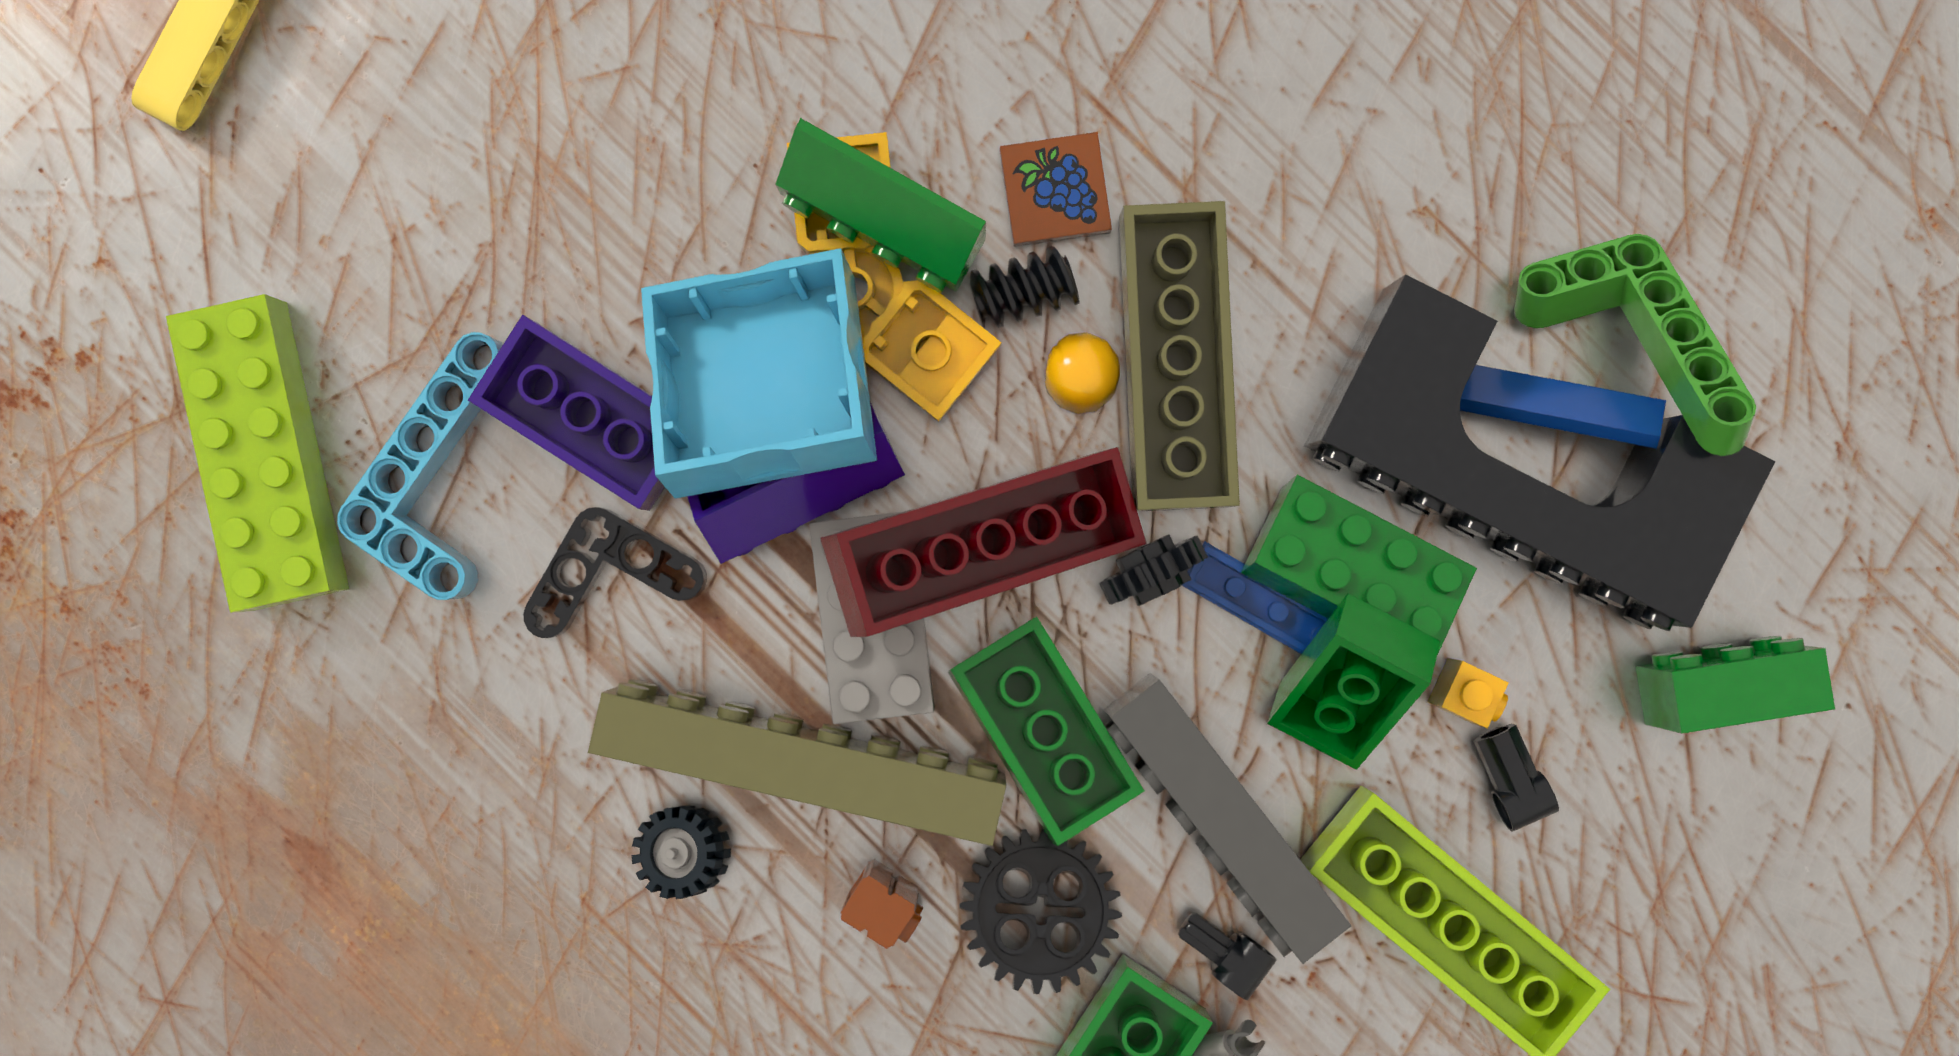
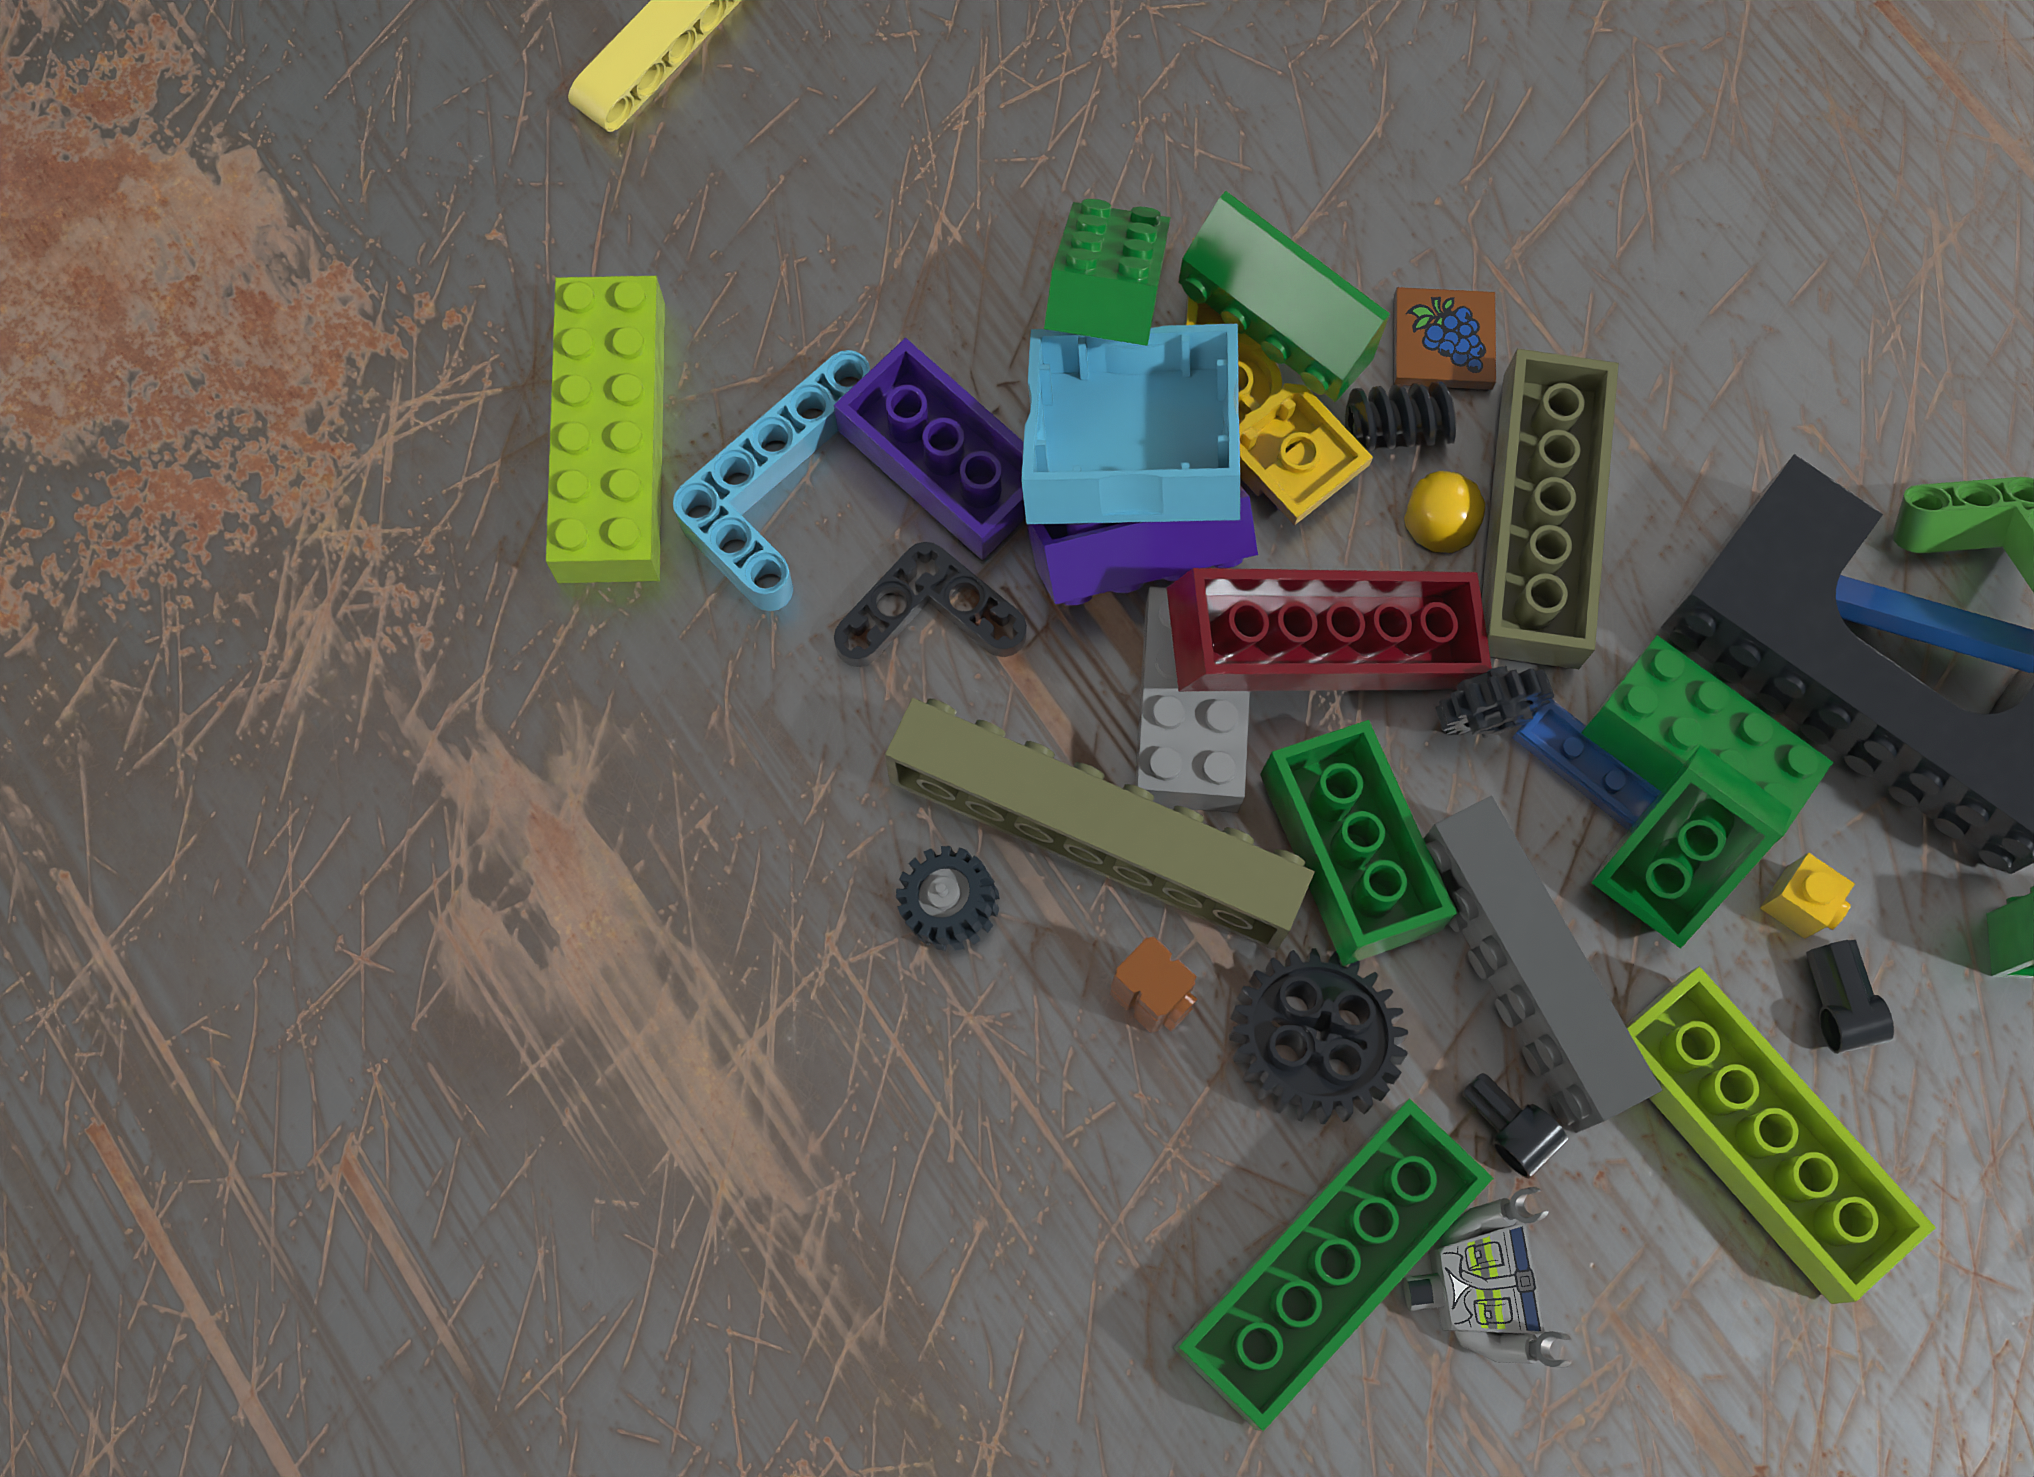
camera: 10 degrees right, 15 degrees down
none -> green brick [1044,199,1171,346]

